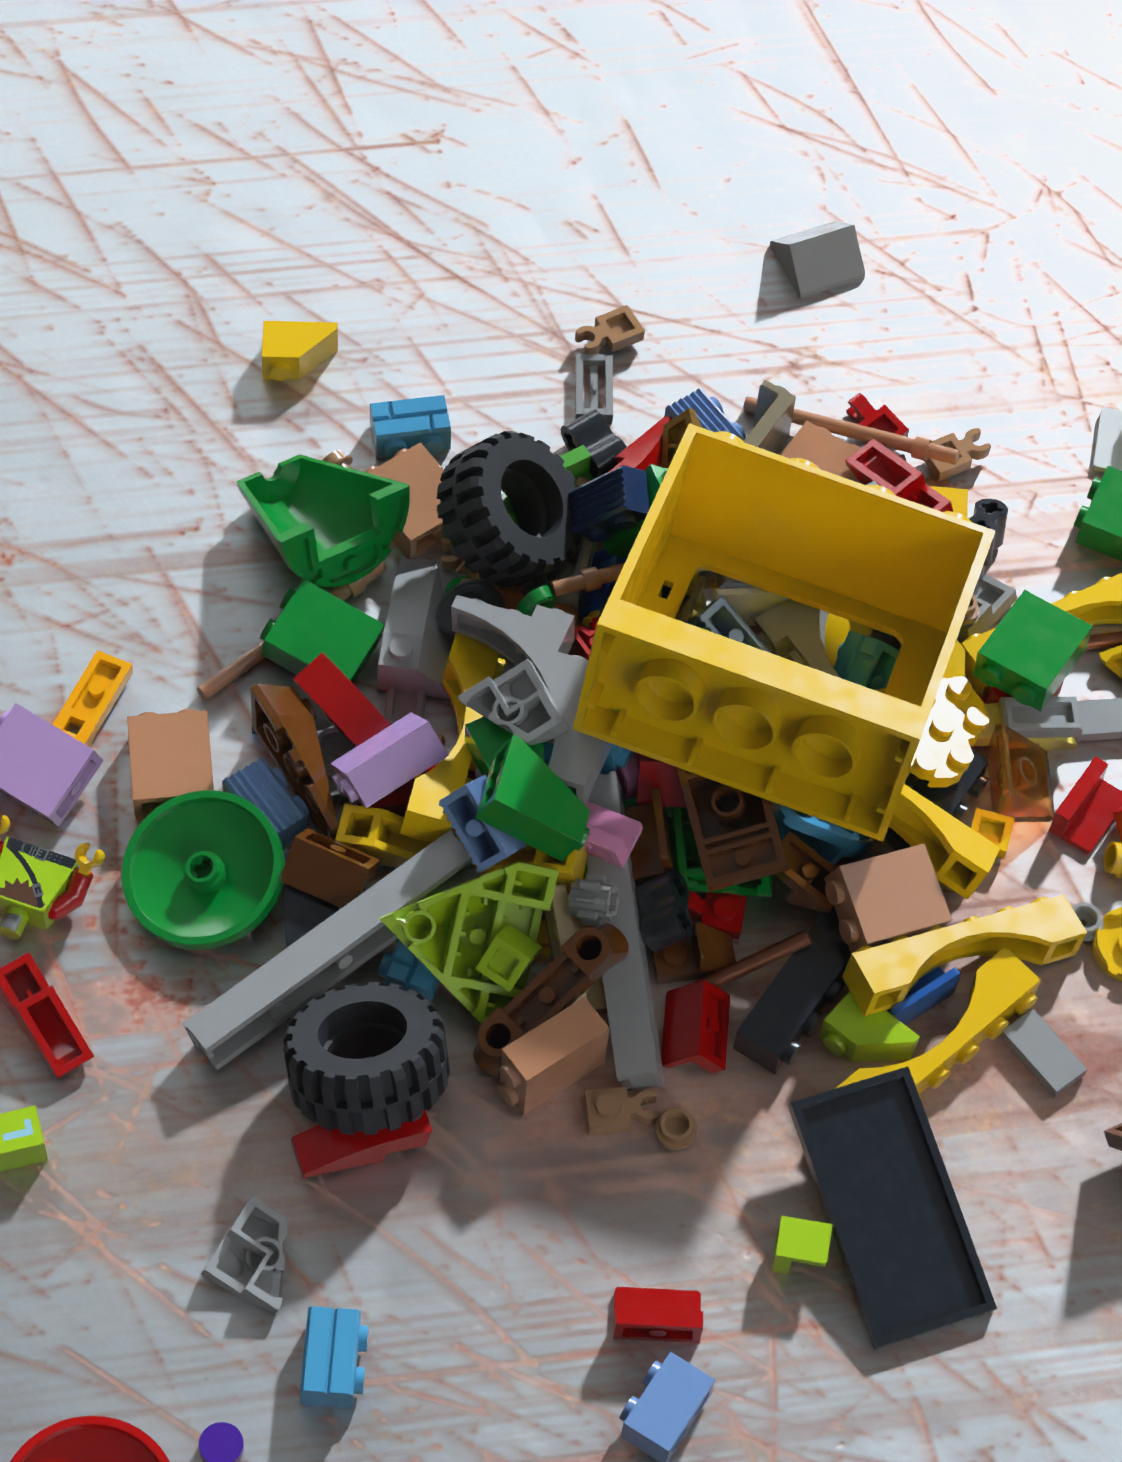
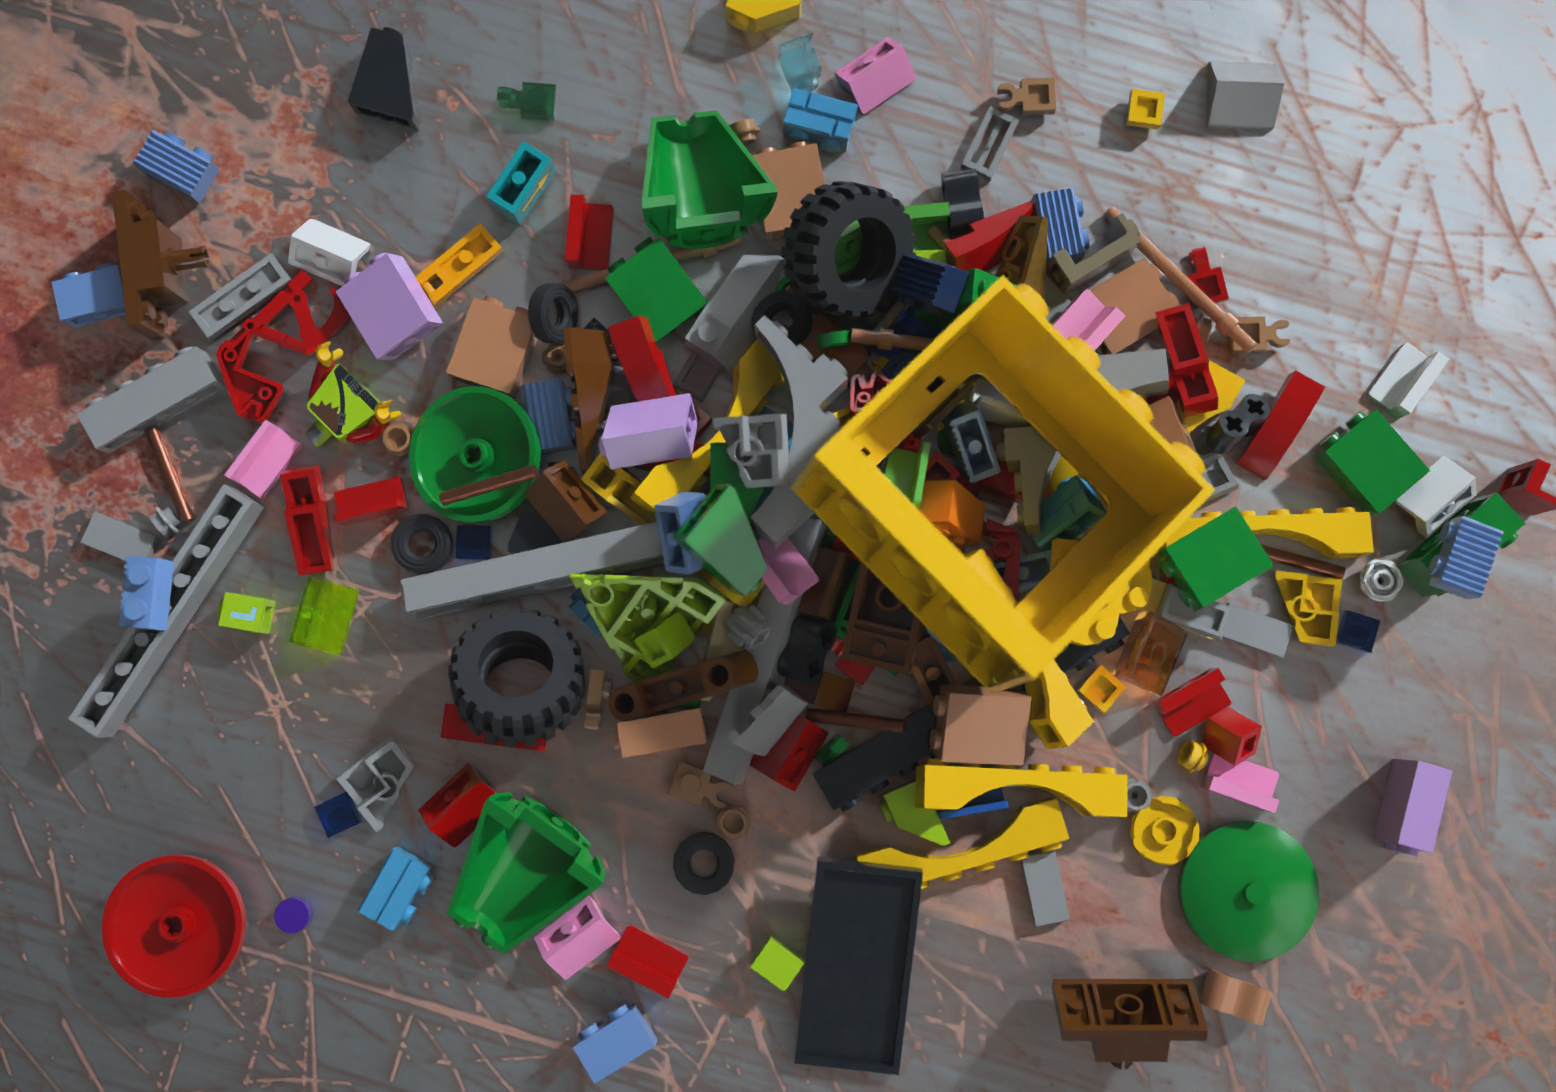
camera: 30 degrees right, 25 degrees up
none -> clear neon green panel [289,576,359,655]
none -> clear blue tile [314,792,362,838]
none -> red panel [333,476,409,526]
none -> medium nougat plate [382,423,413,457]
none -> black tyre [391,514,453,574]
none -> red panel [418,763,497,848]
none -> copper bar [439,465,539,506]
none -> green cone [446,792,605,954]
none -> clear blue tile [456,525,493,560]
none -> teal brick [486,141,557,225]
none -> clear green plate [497,82,557,121]
none -> black tyre [528,283,578,344]
none -> bright pink panel [534,896,621,980]
none -> medium nougat plate [542,343,567,374]
none -> red panel [565,194,614,271]
none -> medium nougat plate [584,669,612,729]
none -> black tyre [673,832,735,895]
none -> light grey slope [726,684,808,756]
none -> clear light blue window [778,33,821,93]
none -> green tile [815,734,850,766]
none -> bright pink panel [834,37,916,114]
none -> yellow plate [1126,89,1165,130]
none -> red slope [1236,370,1325,480]

